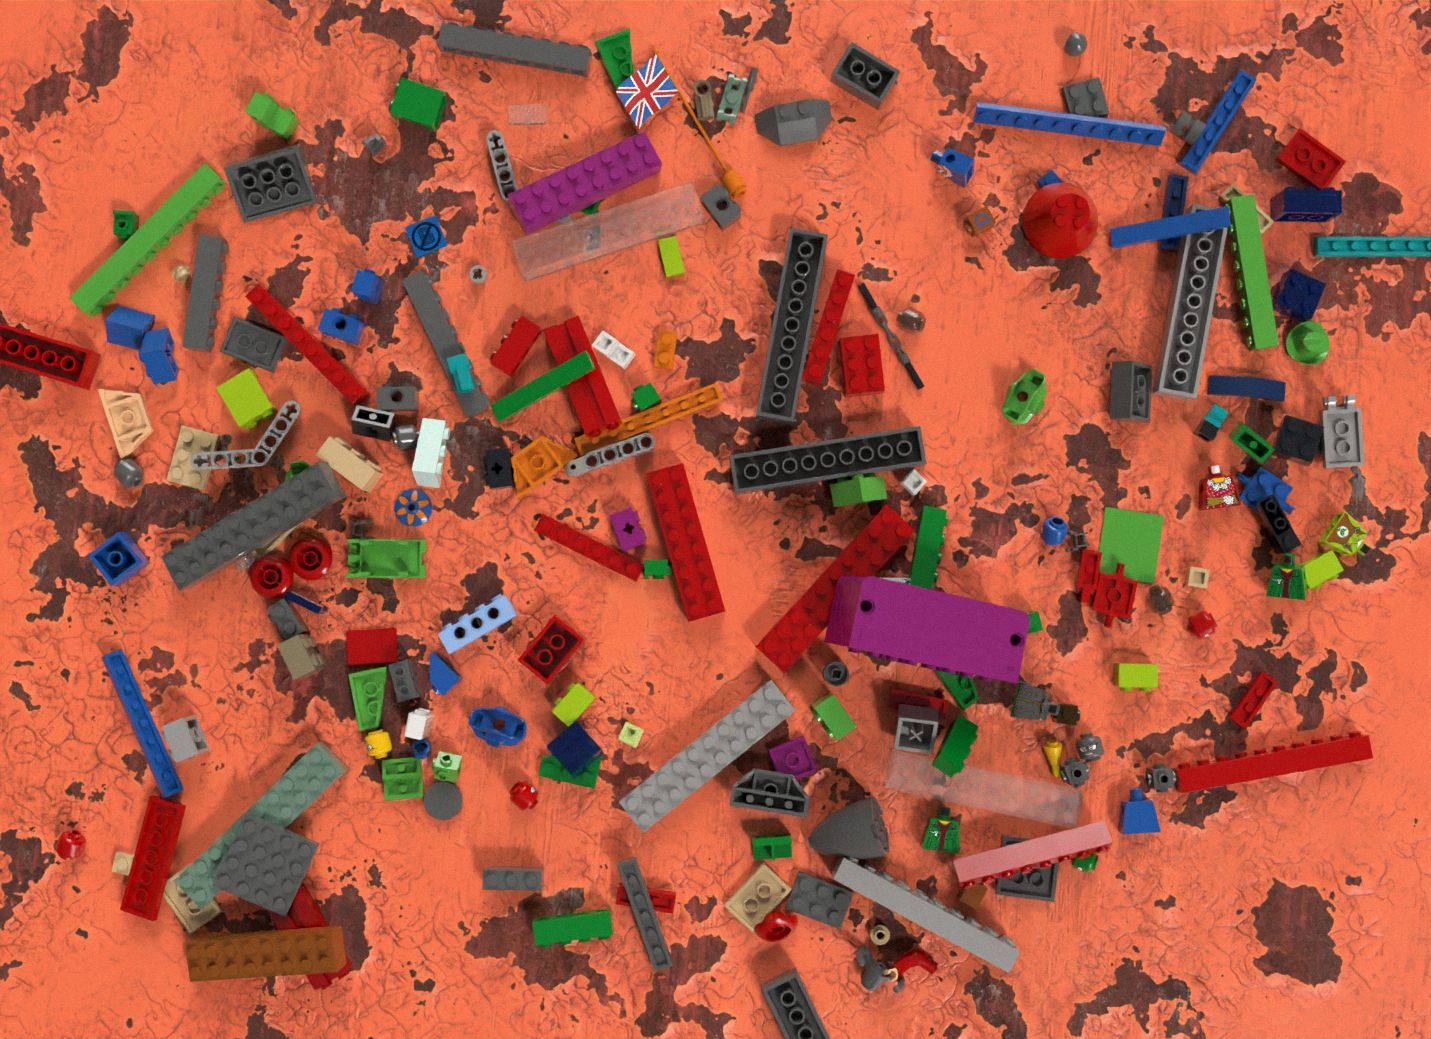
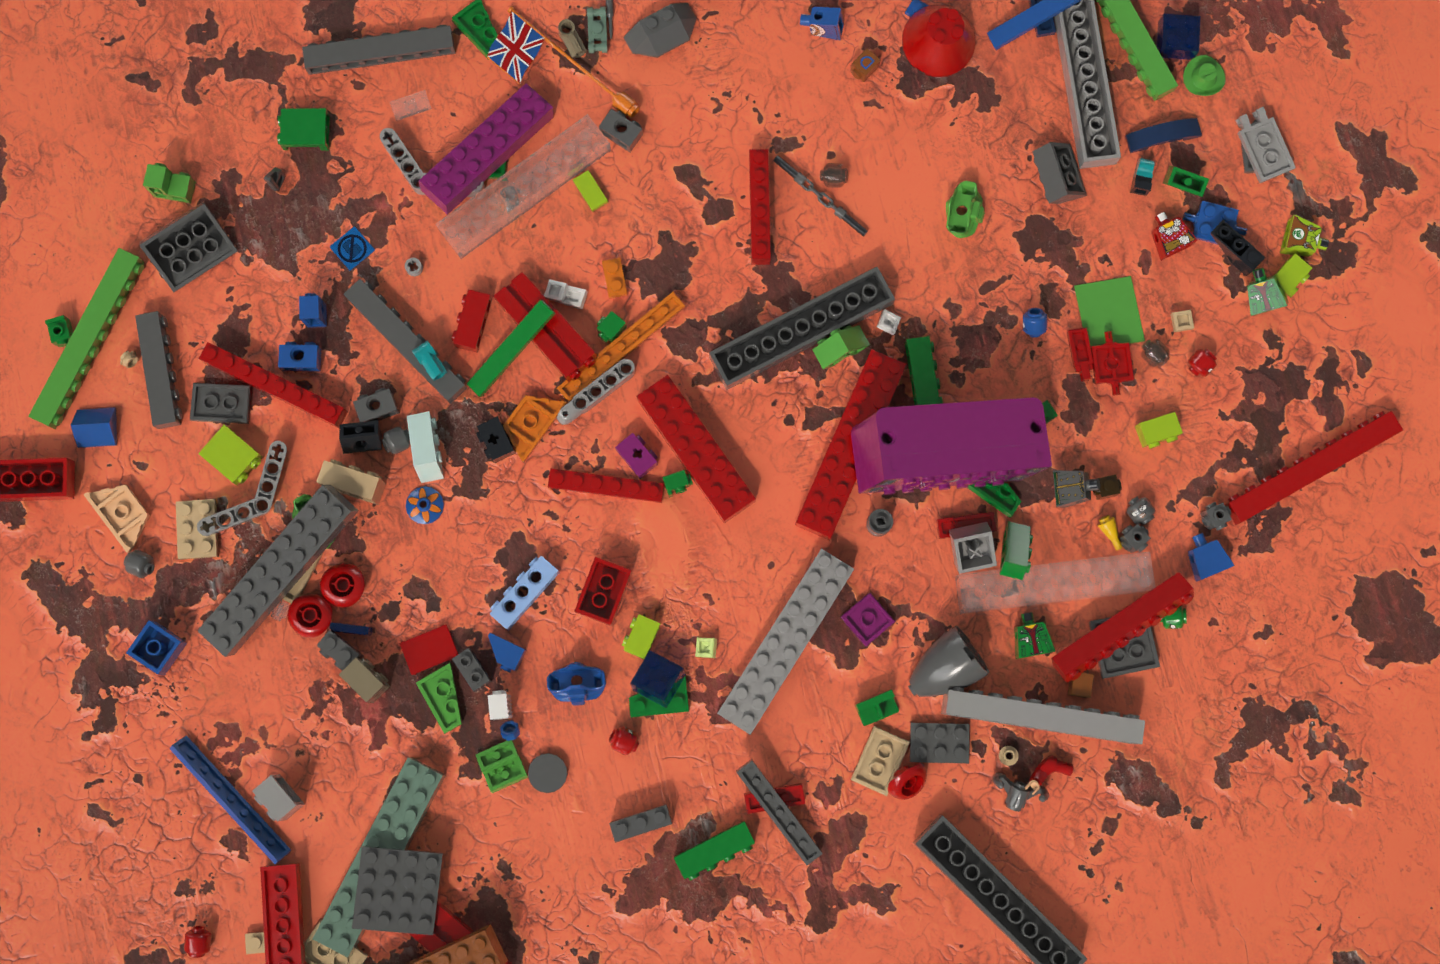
camera: 25 degrees left, 5 degrees down
blue brick [139,328,179,384] -> none
bright green piece [346,539,427,578] -> none
dark grey piece [349,520,374,539] -> none
yellow head [364,729,392,759] -> none
bright green brick [431,751,462,783] -> none
dark grey wedge [729,768,810,818] -> none
dark grey brick [755,228,828,425] -> none
bright green brick [811,691,857,741] -> none
red brick [839,334,885,398] -> none
dark grey piece [1065,531,1090,552] -> none
red tile [1228,671,1278,729] -> none
black brick [1270,415,1324,466] -> none

